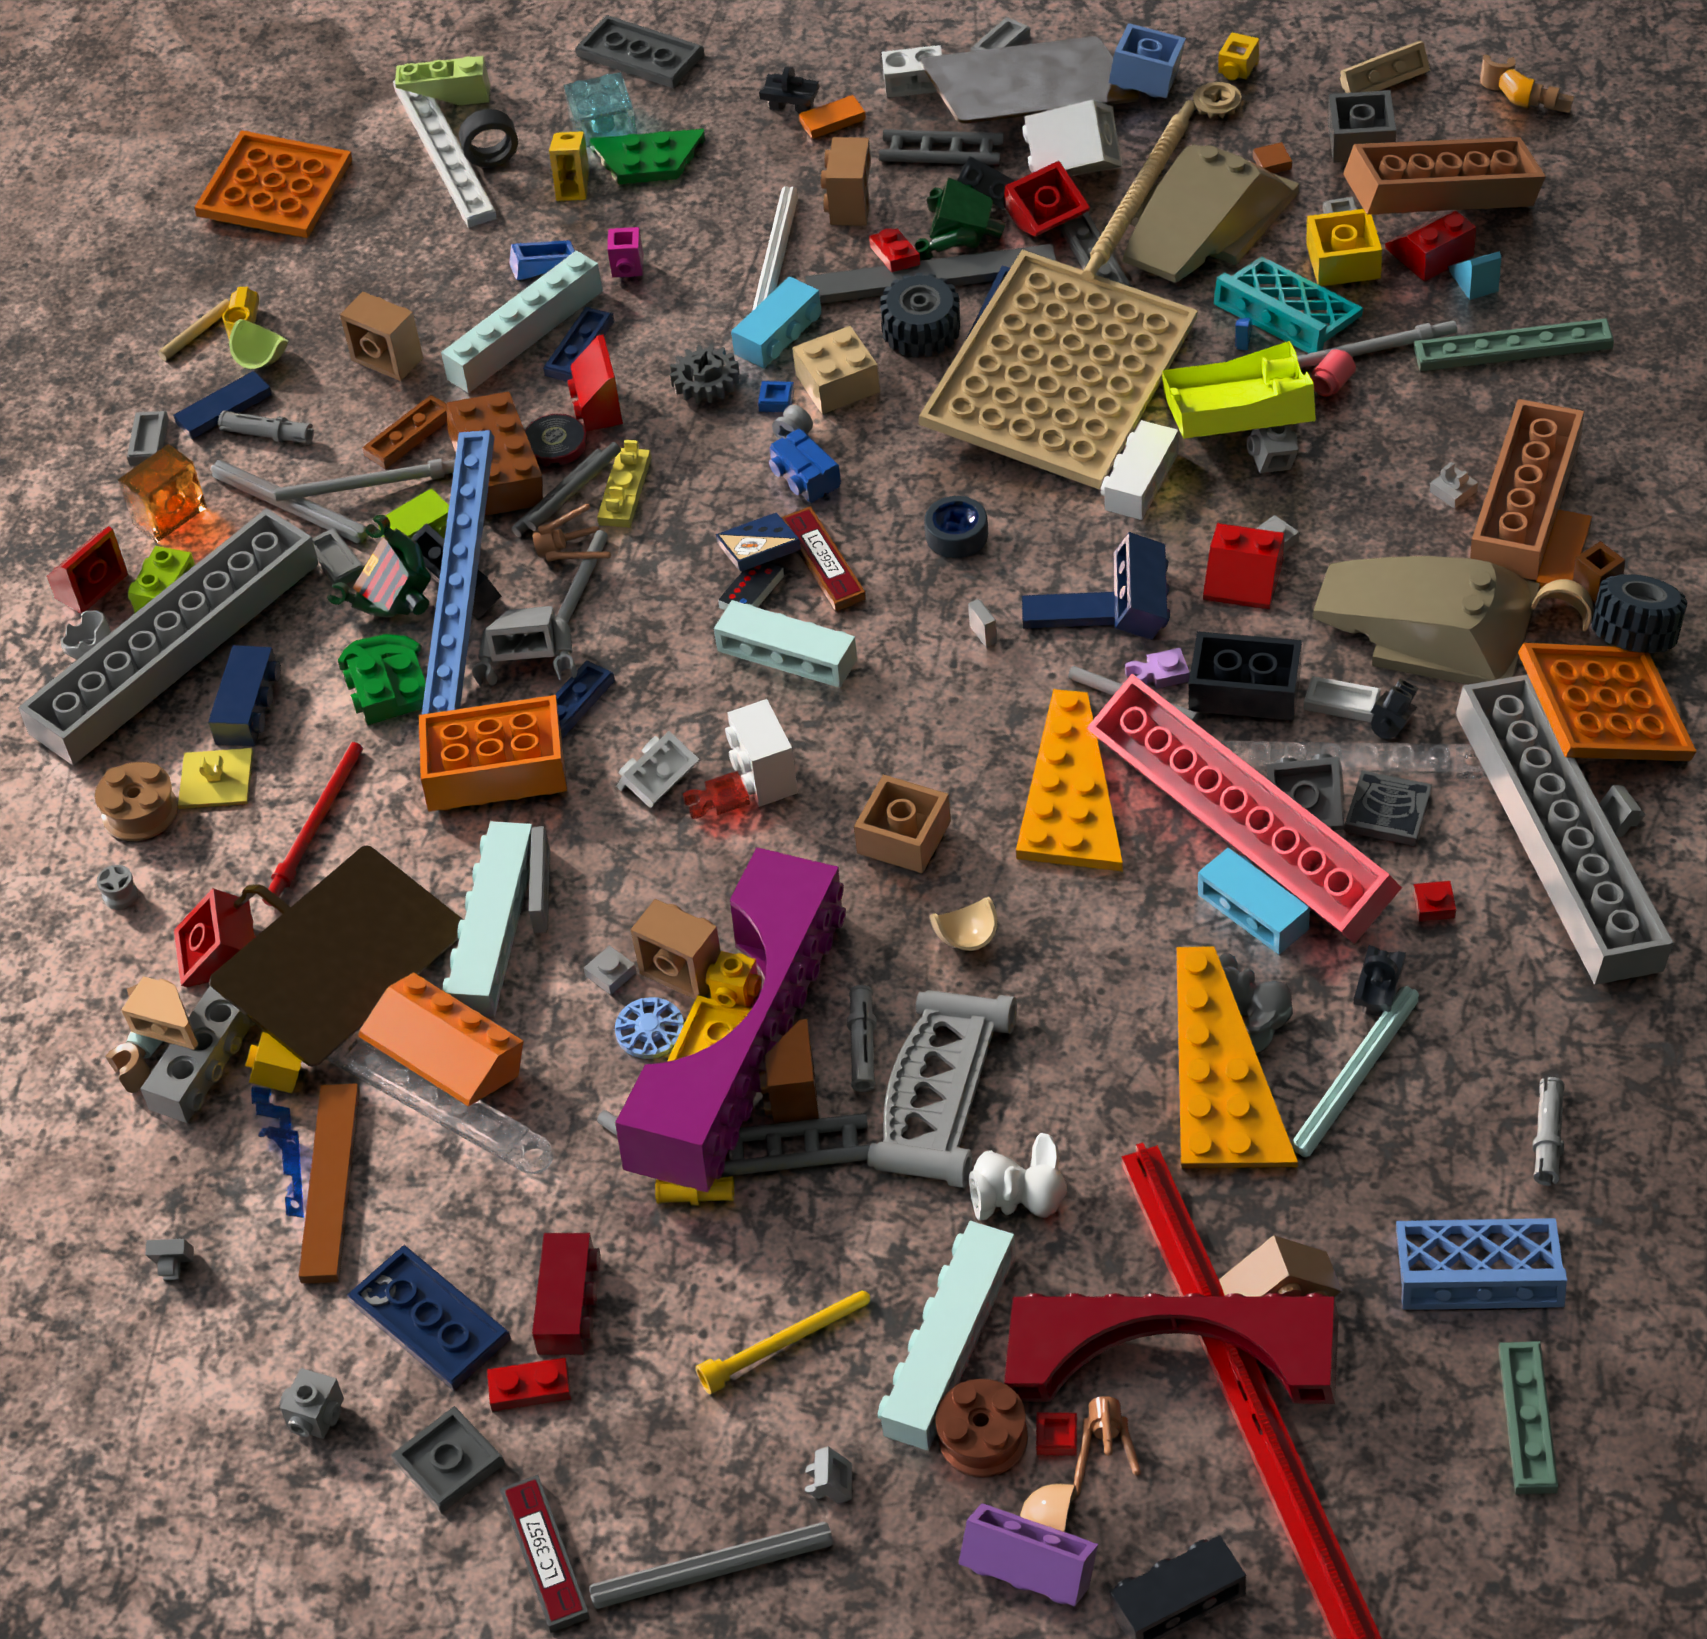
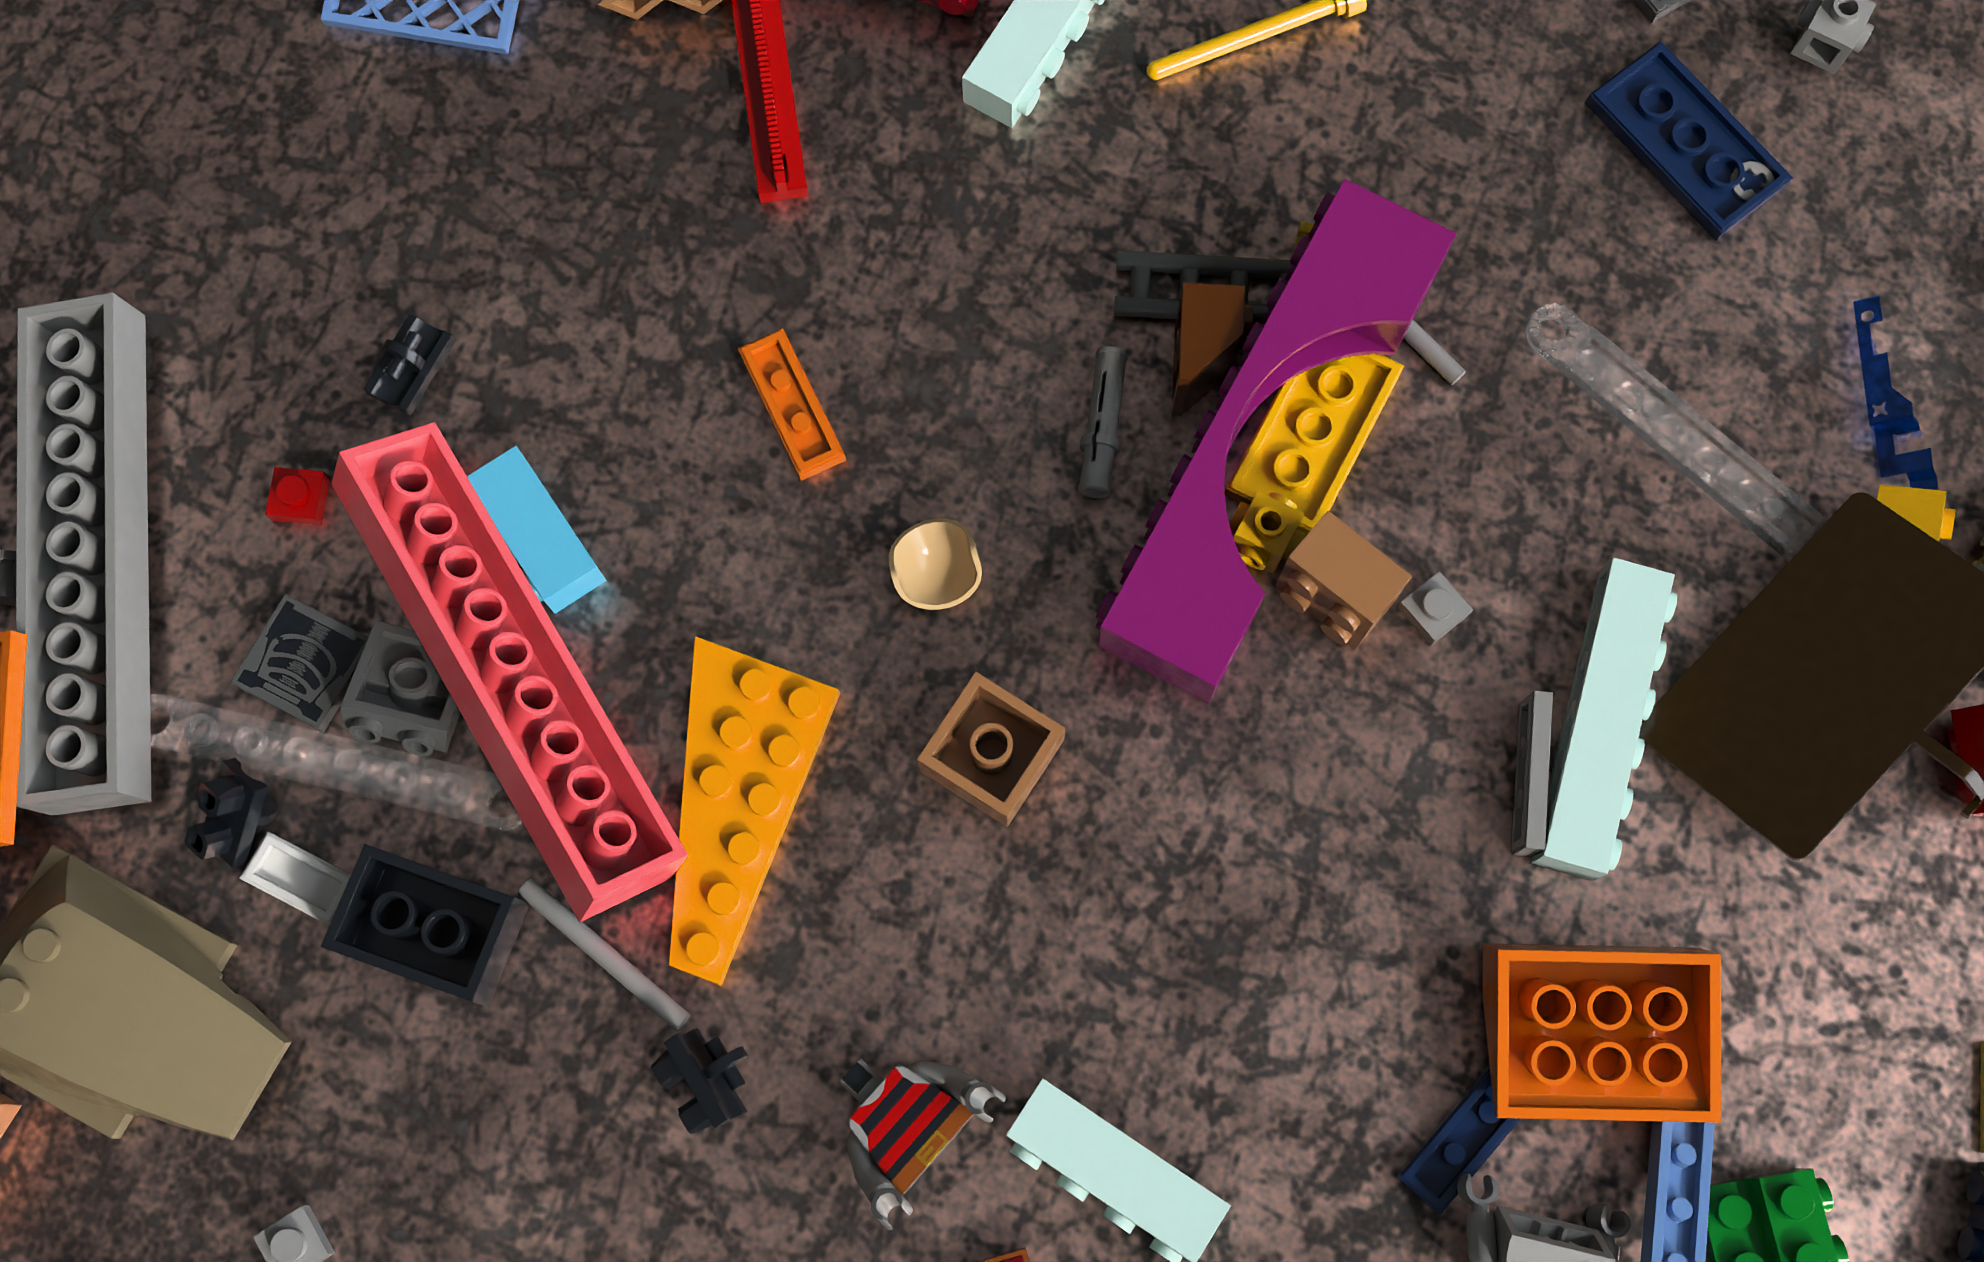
camera: 175 degrees left, 25 degrees up
red bar [262,742,363,906] -> none
dark orange tile [298,1083,360,1284] -> none
orange slope [359,973,524,1107] -> none
red plate [487,1357,571,1412] -> none
dark red brick [532,1233,601,1355] -> none
light blue wheel [615,997,684,1059] -> none
white bracket [616,731,699,808] -> none
clear red plate [683,771,750,819] -> none
white brick [725,699,798,807] -> none
light grey piece [868,990,1017,1188] -> none
light grey tile [968,599,997,648] -> none
white animal [969,1133,1067,1220] -> none
dark blue tile [1022,592,1115,629] -> none
dark blue brick [1114,532,1170,640] -> none
lavender plate [1125,648,1190,689] -> none
light orange wing [1177,946,1298,1168] -> none
red slope [1203,523,1284,610] -> none
dark grey animal [1219,953,1293,1055] -> none
light aqua axle [1292,986,1419,1157] -> none
light grey pin [1532,1077,1565,1186] -> none
none -> black hips [651,1028,749,1134]
none -> orange tile [738,328,846,481]
none -> torso [839,1058,1006,1230]

